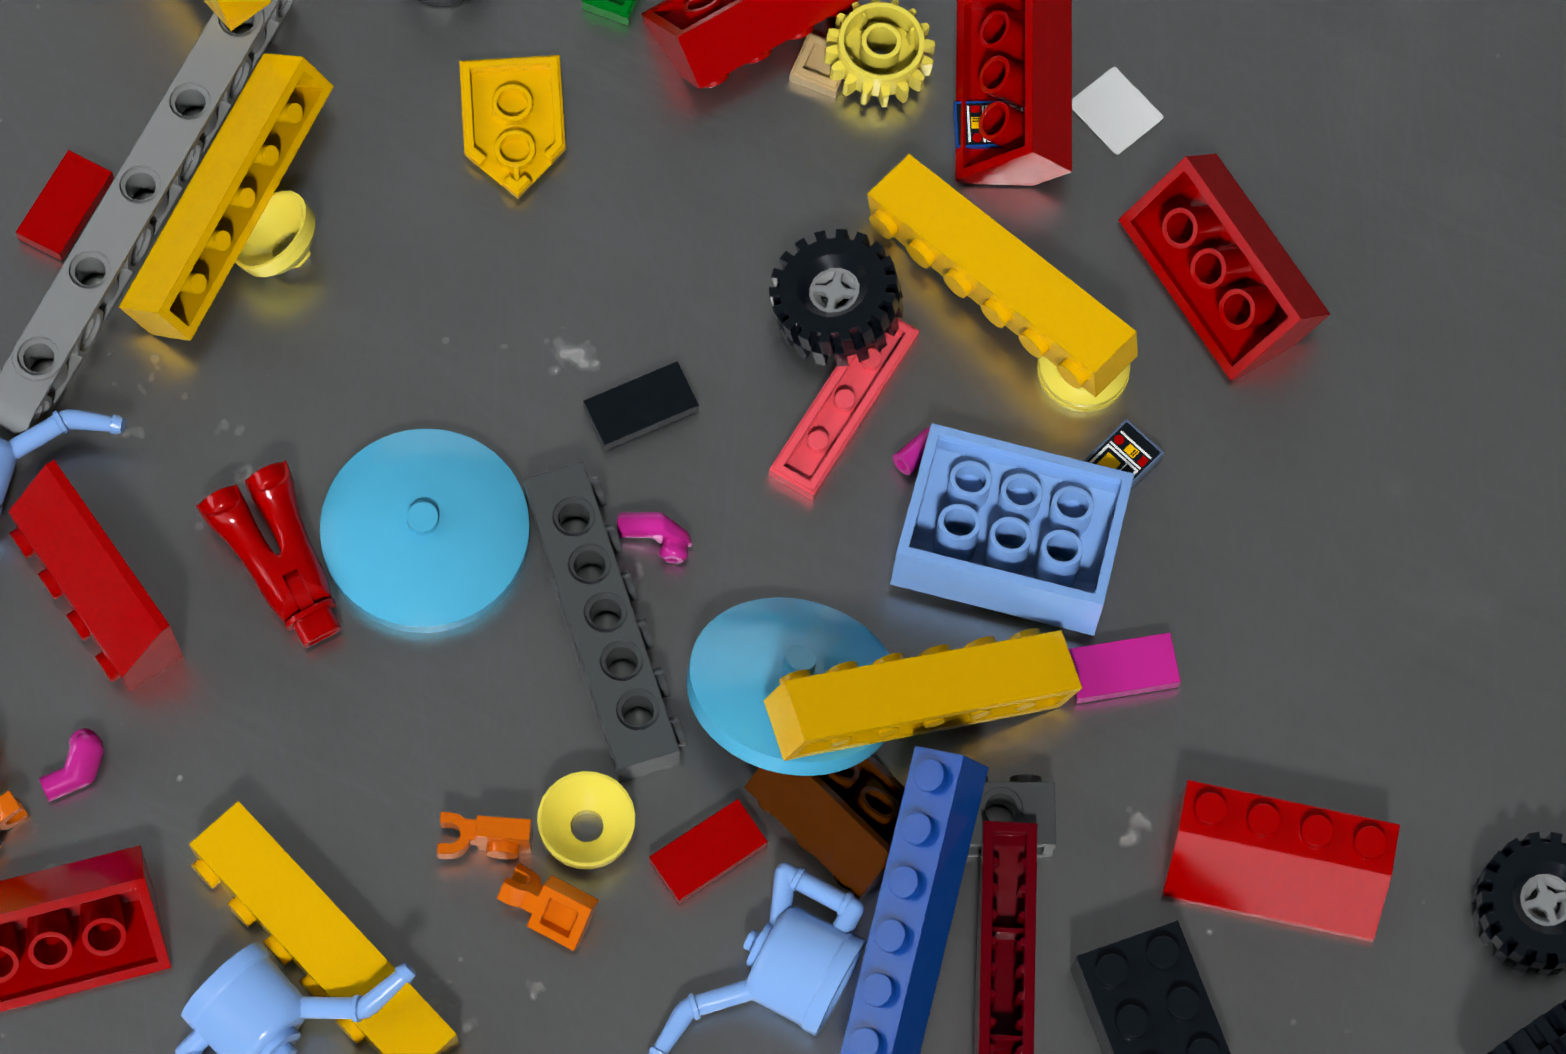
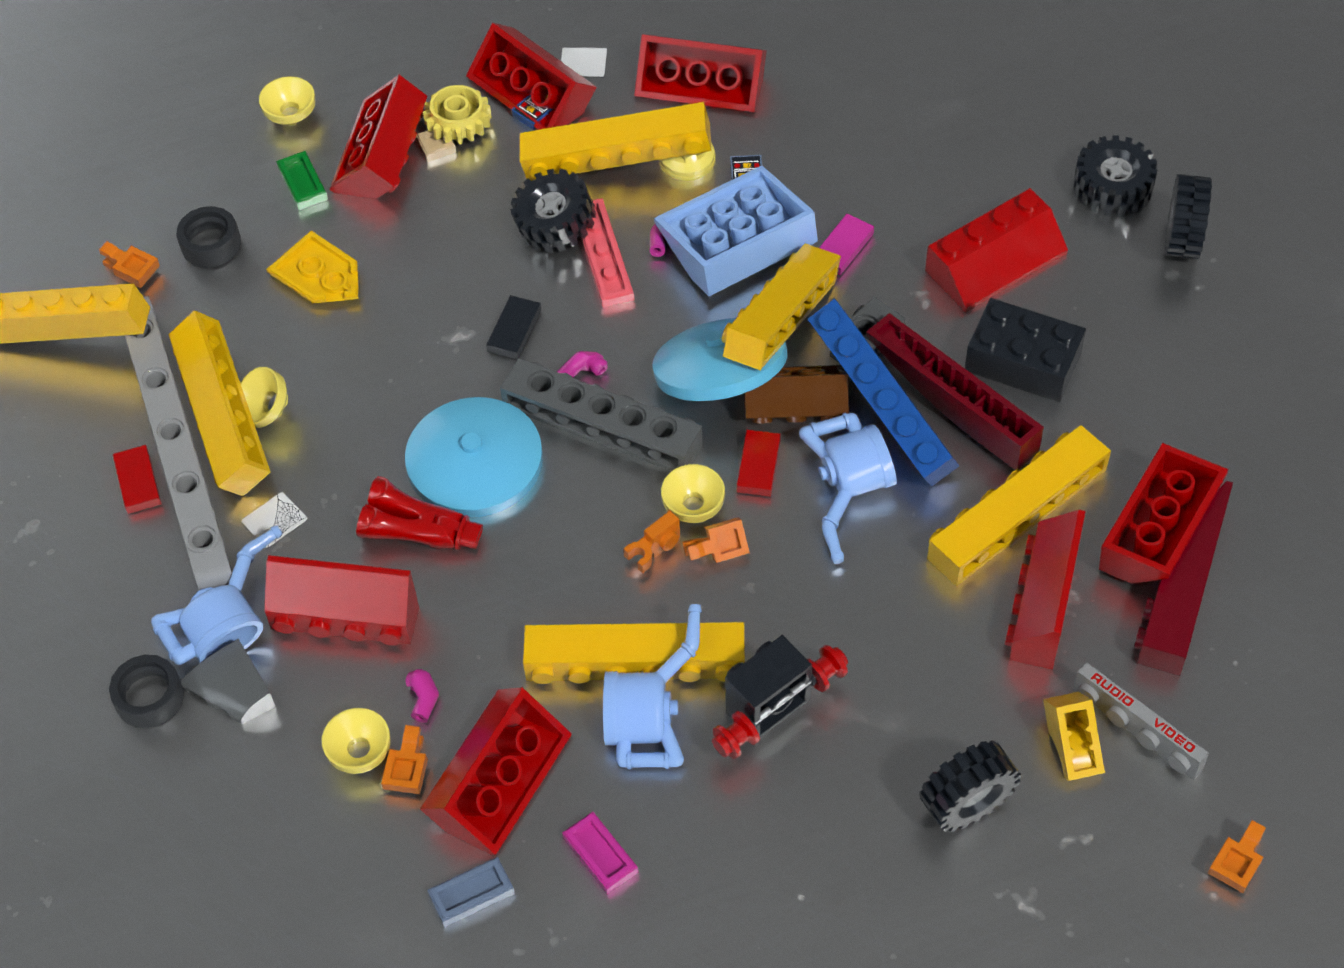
camera: 40 degrees left, 15 degrees down
none -> white sticker [241,492,308,548]

